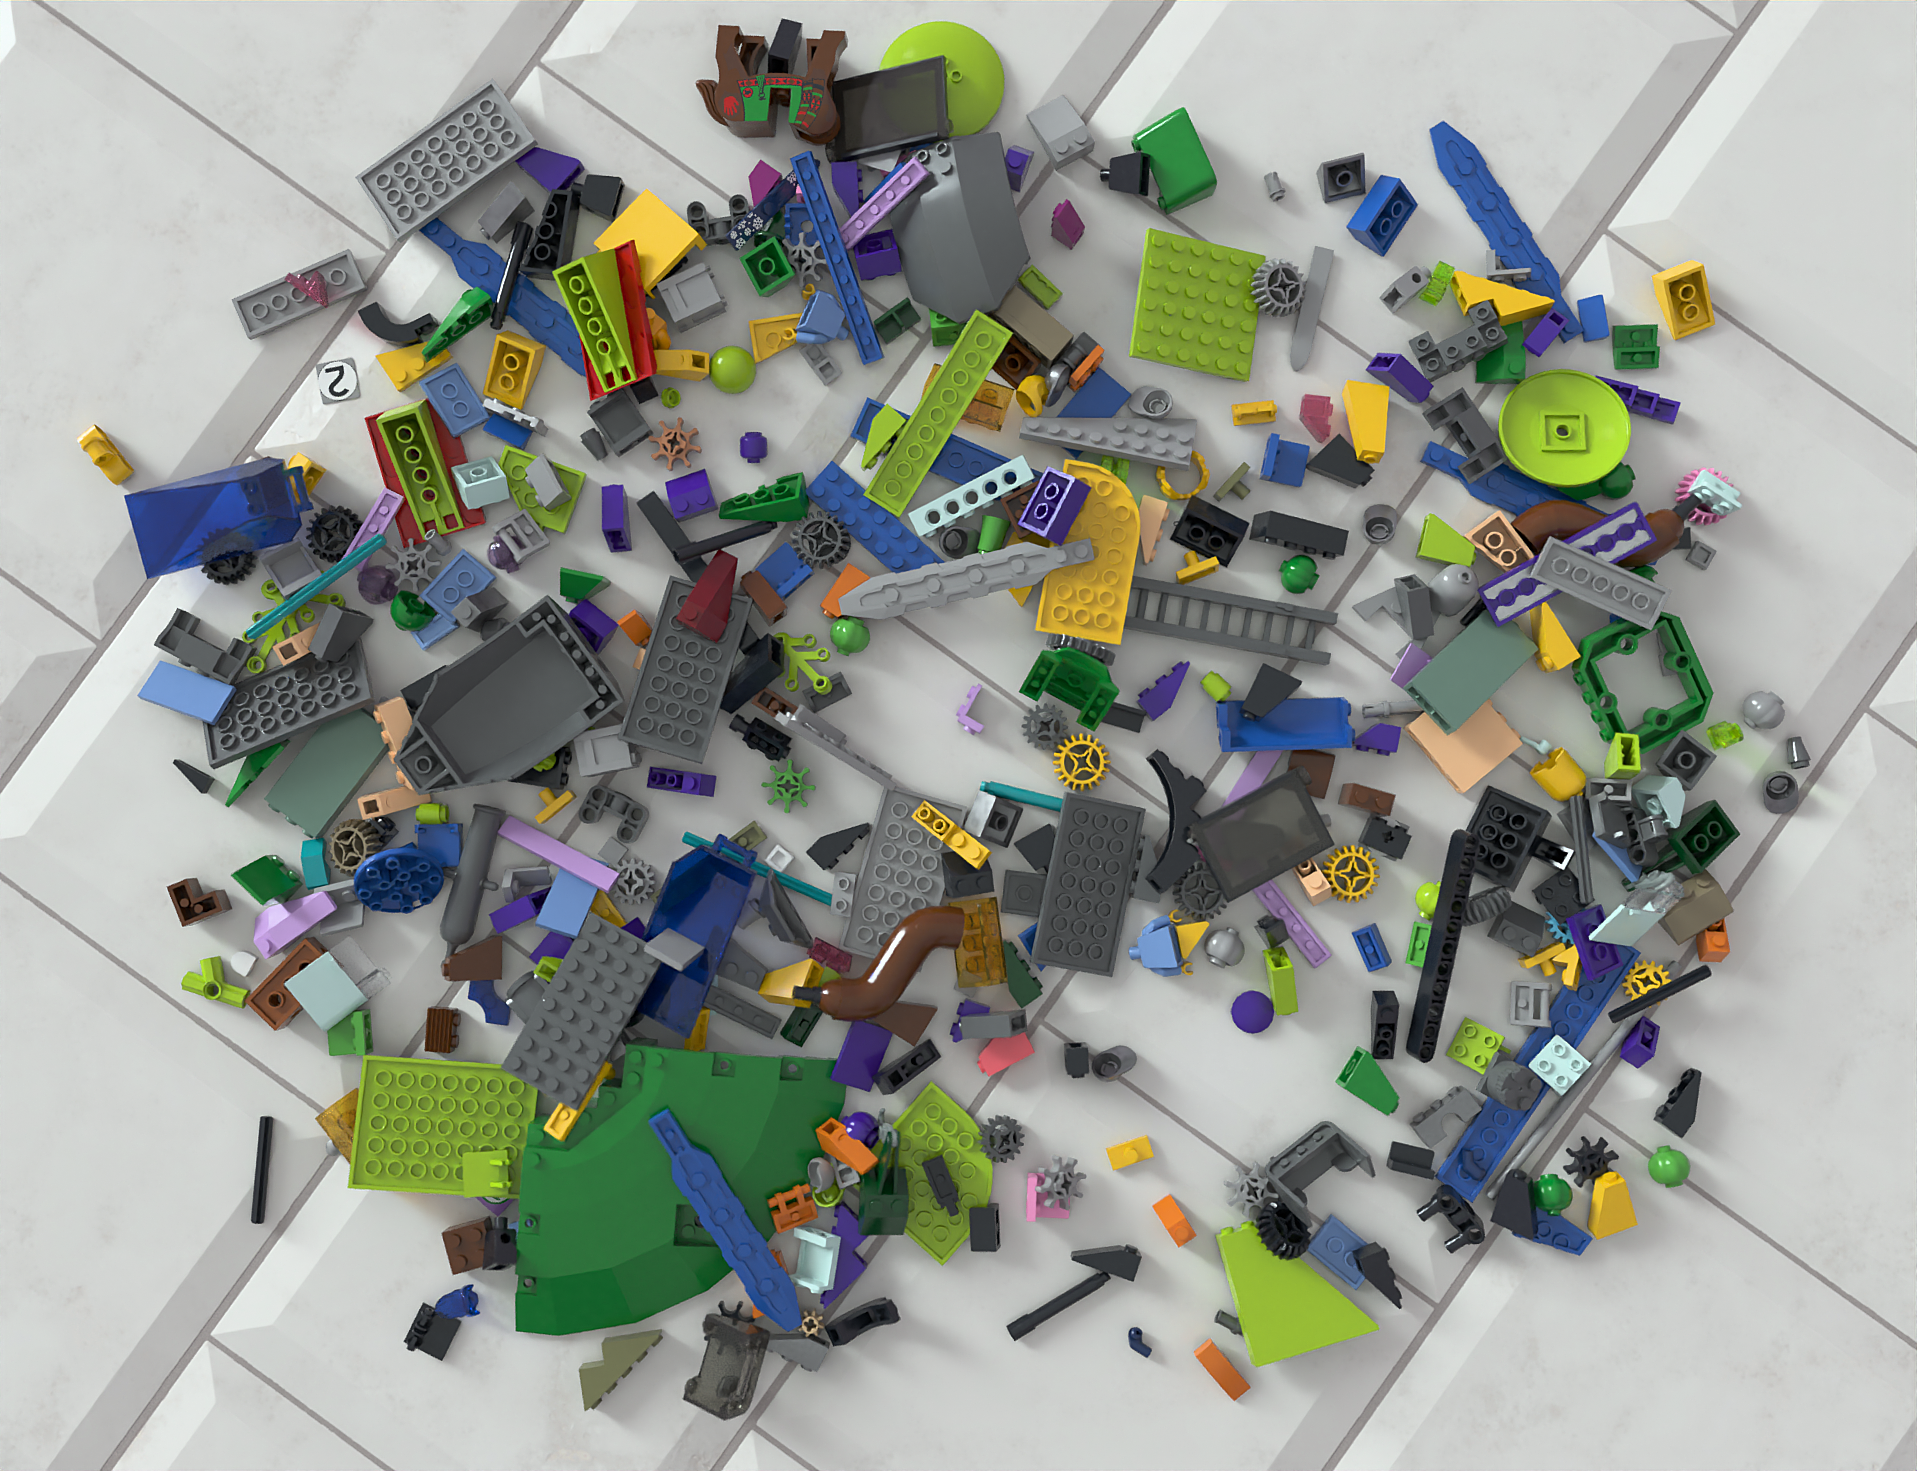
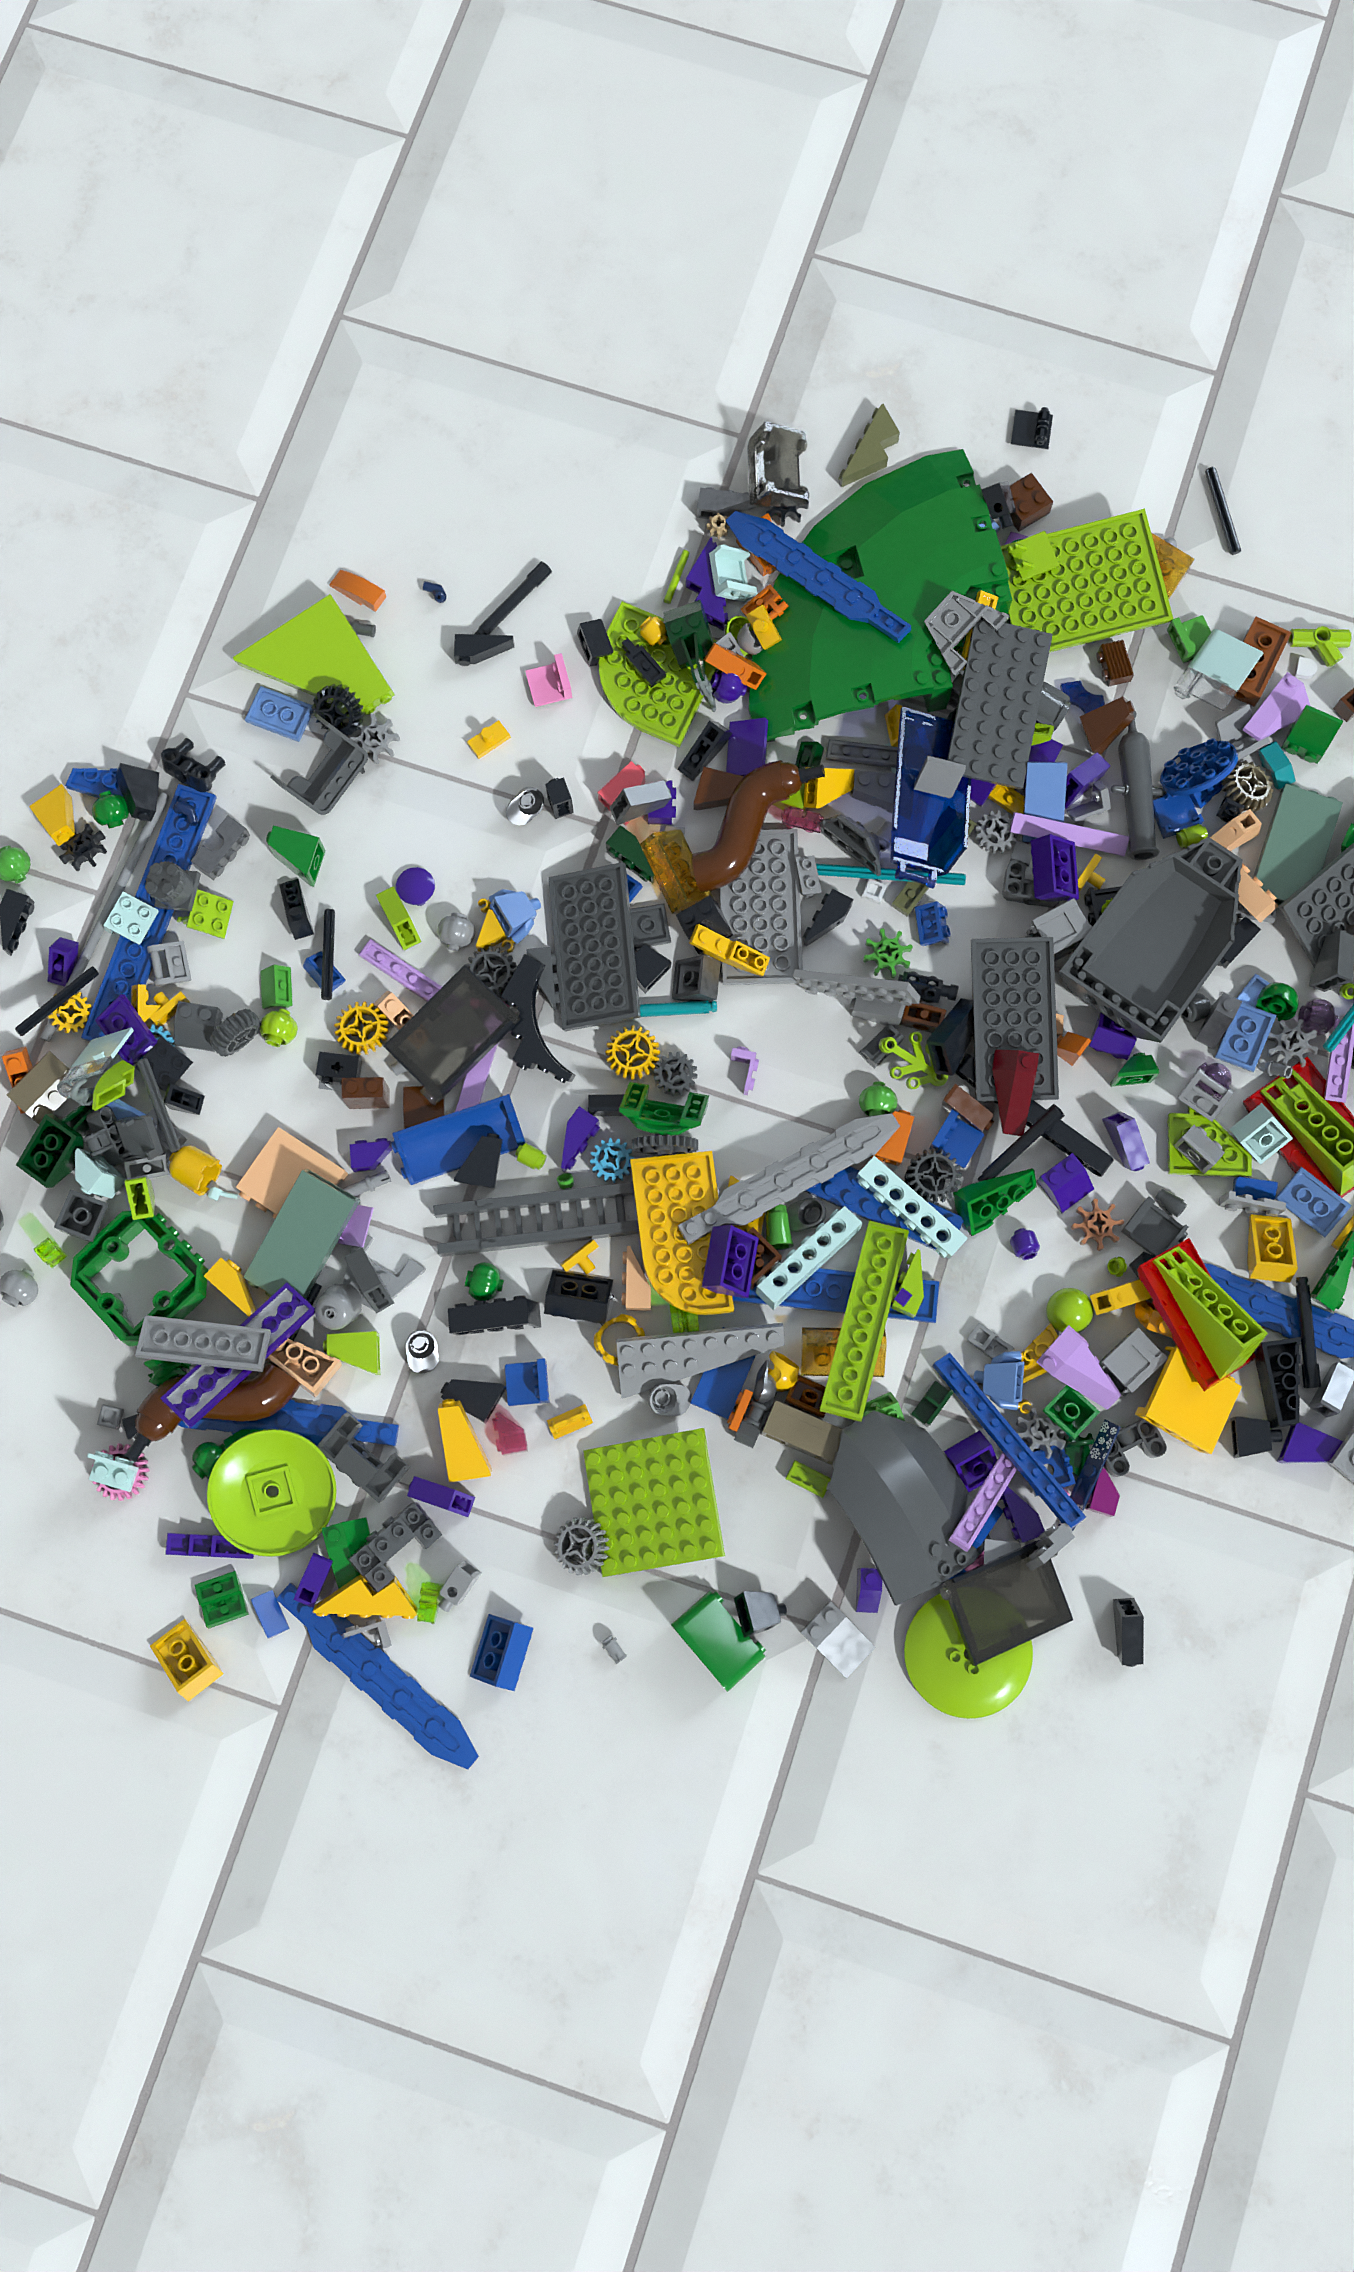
camera: 160 degrees right, 10 degrees down
clear blue piece [434,1284,480,1319] -> none
dark purple slope [647,767,716,797] -> none
reddish brown animal [695,25,848,146] -> none
black arch [824,1297,901,1346] -> none
dark grey gear [978,1115,1025,1163] -> none
light grey gear [1035,1155,1086,1210] -> none
magenta slope [1051,199,1085,250] -> none
orange slope [1152,1194,1197,1248] -> none
olive tile [1213,462,1251,502] -> none
black slope [1254,915,1289,950] -> none
light grey piece [1290,246,1334,371] -> none
flat silver slope [1316,153,1366,203] -> none
black slope [1352,1242,1402,1309] -> none
black panel [1386,1141,1435,1180] -> none
black beam [1406,829,1480,1063] -> none
black slope [1465,785,1552,893] -> none
none -> lime slope [92,1060,135,1111]
none -> black axle [321,909,335,1000]
none -> bright green hinge [557,1173,574,1190]
none -> medium azure gear [590,1138,634,1183]
none -> yellow head [639,616,668,646]
none -> lime bar [663,550,690,604]
none -> yellow tile [746,605,782,650]
none -> light aqua brick [856,1156,968,1259]
none -> dark purple window [894,1288,912,1307]
none -> blue bracket [915,901,951,946]
none -> light grey wing [924,591,1009,676]
none -> light grey plate [1026,1523,1075,1571]
none -> dark purple slope [1031,834,1079,902]
none -> lavender wedge [1037,1325,1121,1410]

